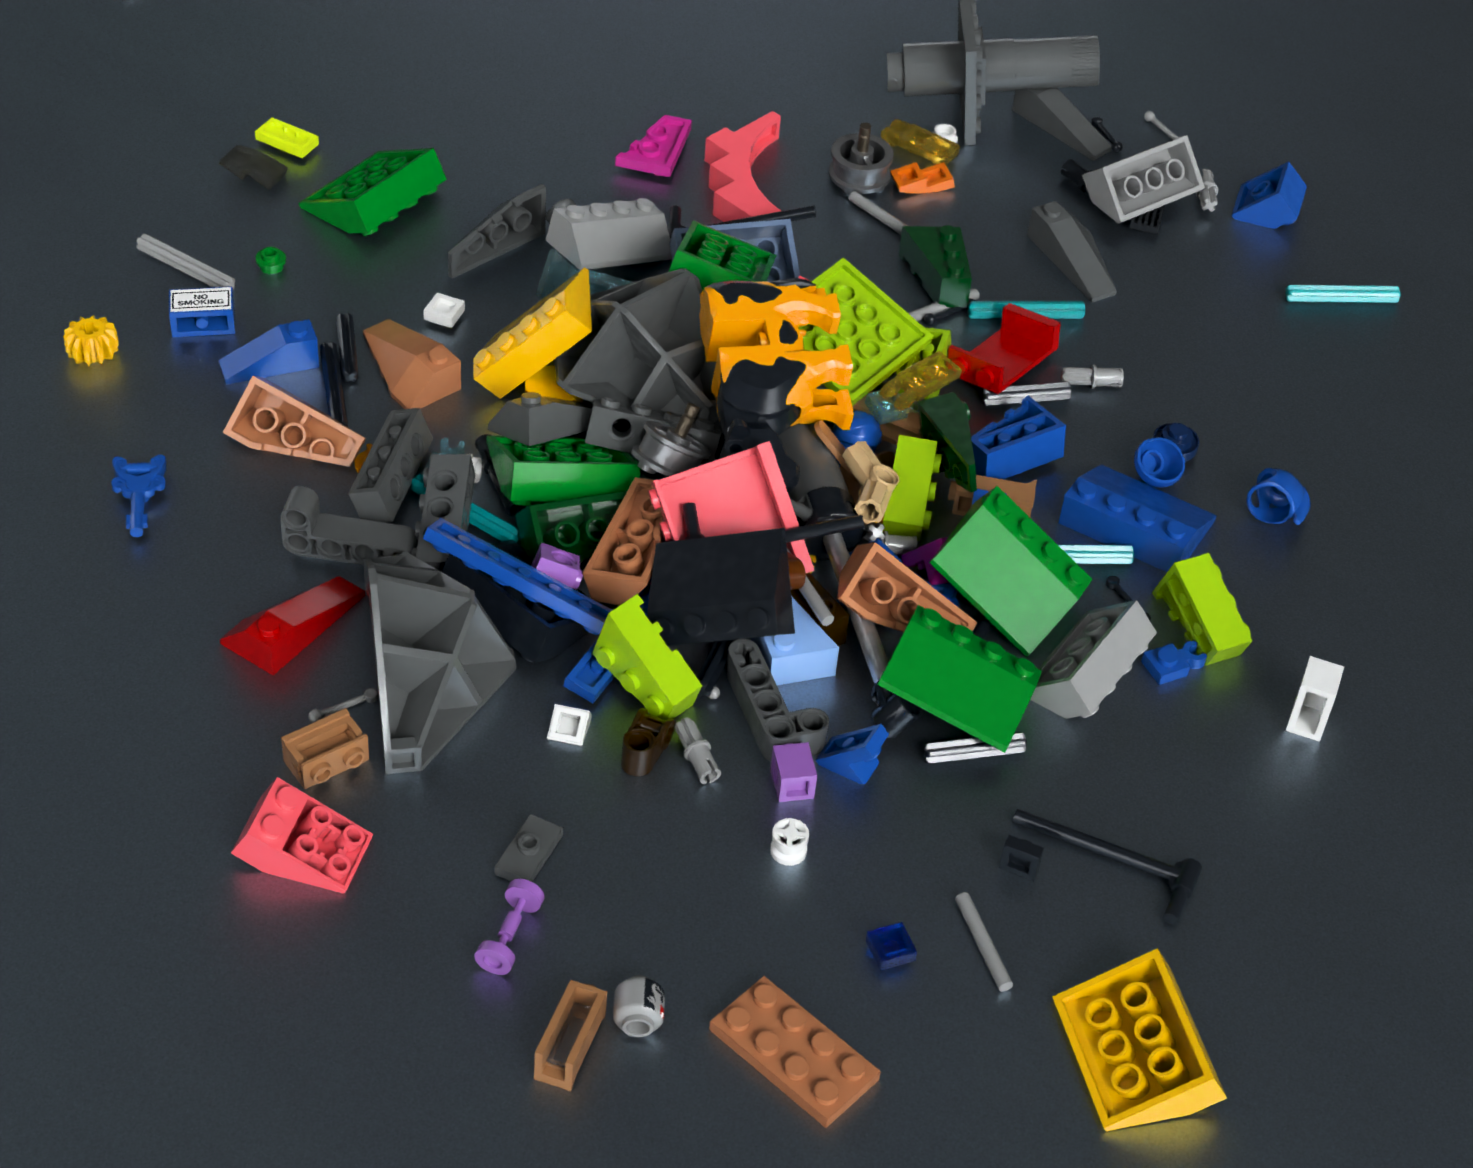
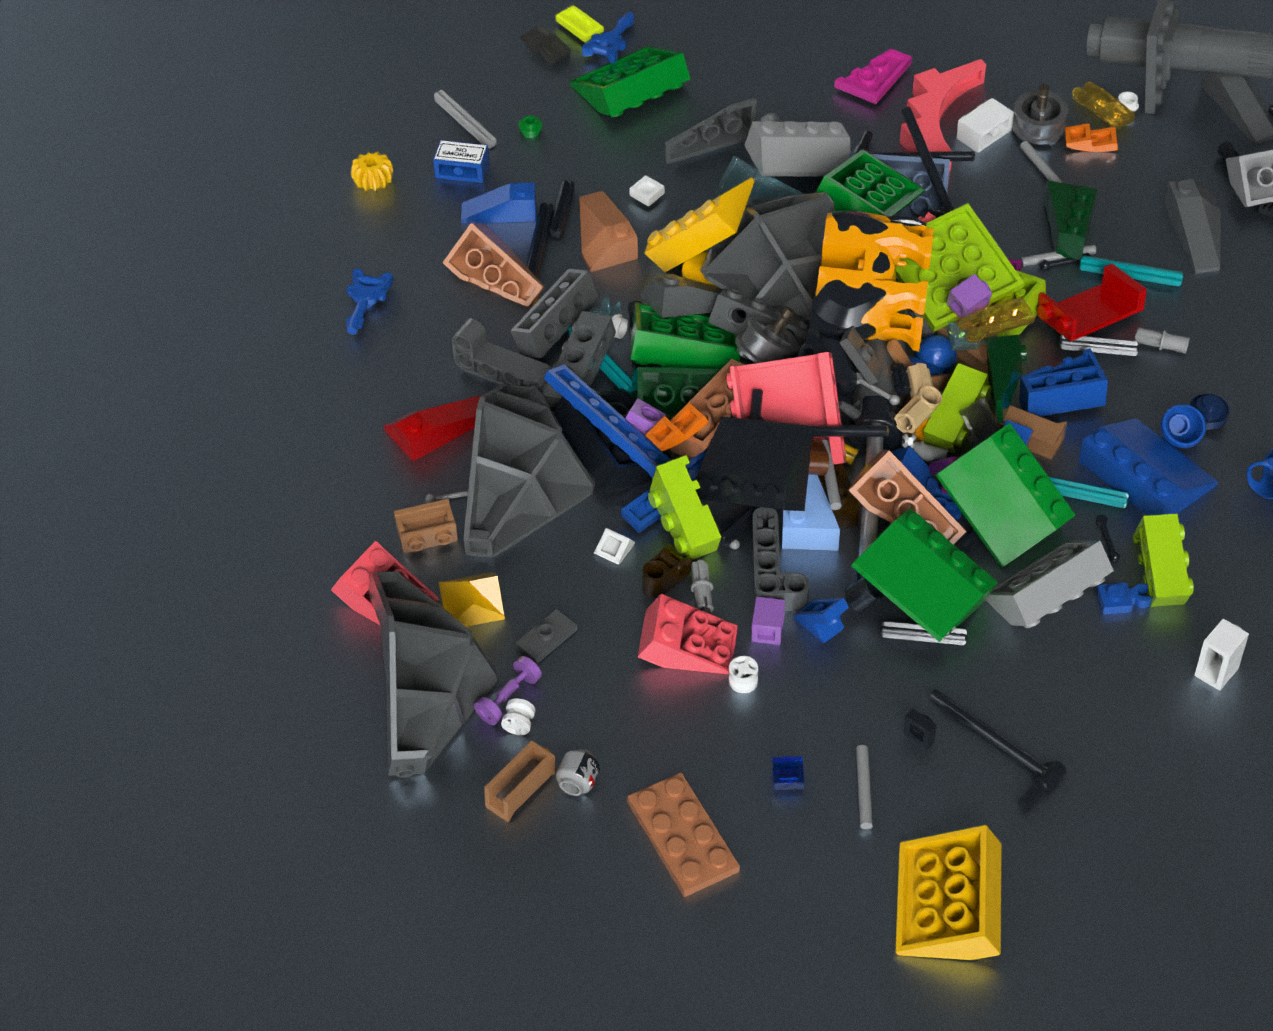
camera: 25 degrees right, 5 degrees up
none -> dark grey panel [369,571,497,778]
none -> yellow slope [438,572,505,626]
none -> white wheel [501,698,536,735]
none -> blue piece [582,12,634,63]
none -> coral slope [638,594,738,674]
none -> orange slope [645,403,709,451]
none -> dark grey plate [839,326,883,385]
none -> light grey hinge [857,373,900,405]
none -> black piece [890,363,911,396]
none -> black bar [901,107,955,218]
none -> medium lavender brick [947,274,992,323]
none -> white brick [957,98,1014,153]
none -> clear smoke slope [959,397,999,448]

